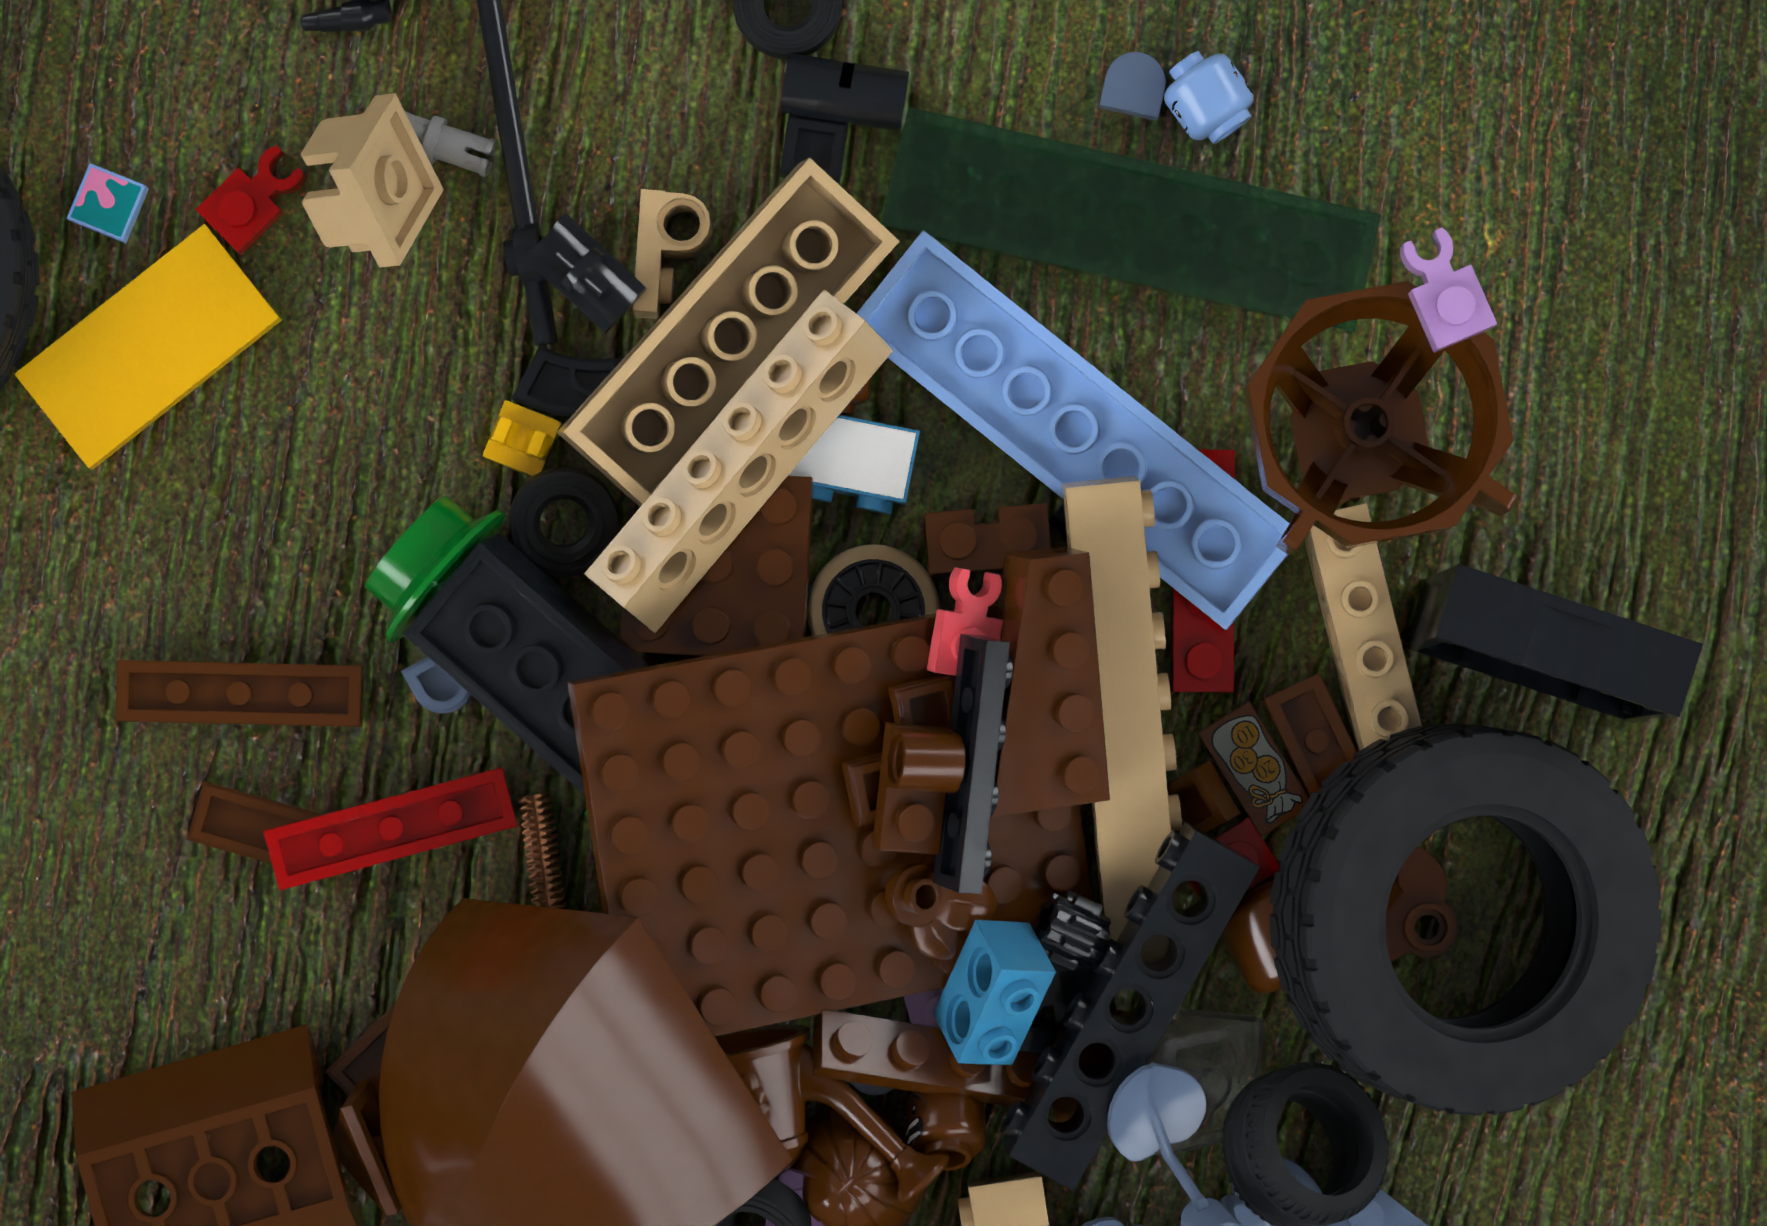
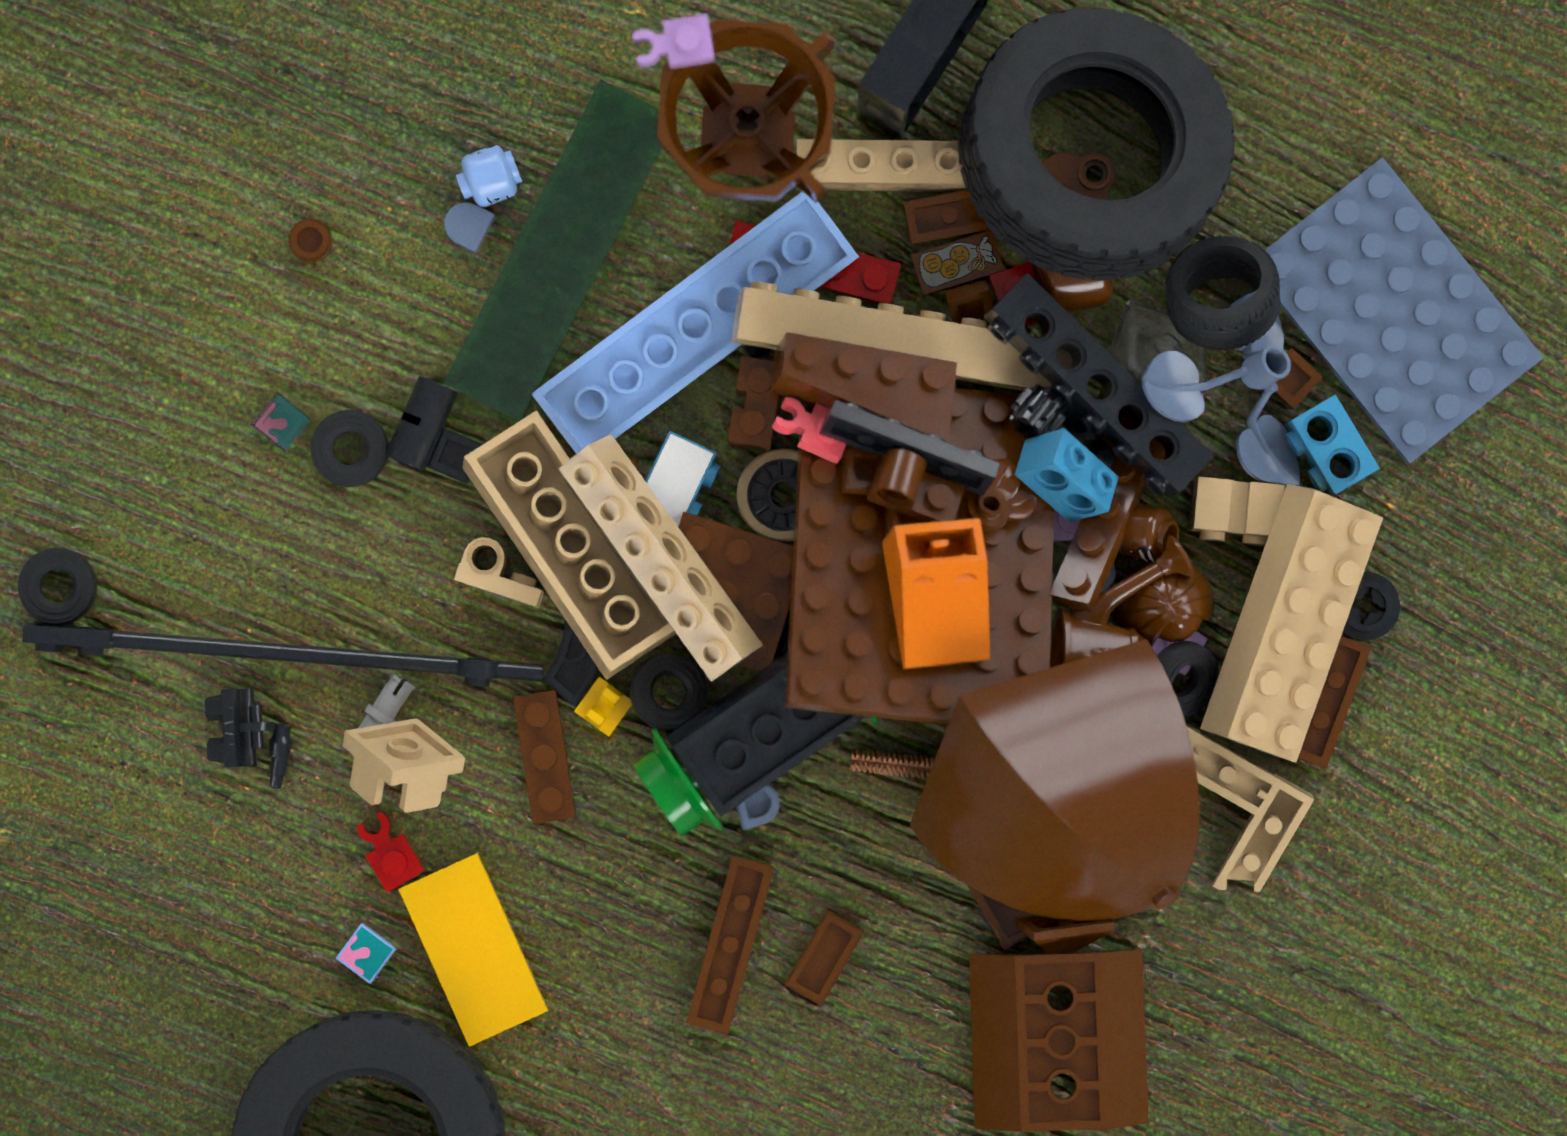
camera: 70 degrees left, 0 degrees up
red plate [263,767,518,891] -> none
black hips [524,213,647,334] -> none
none -> reddish brown plate [513,690,577,825]
none -> orange slope [882,518,990,669]

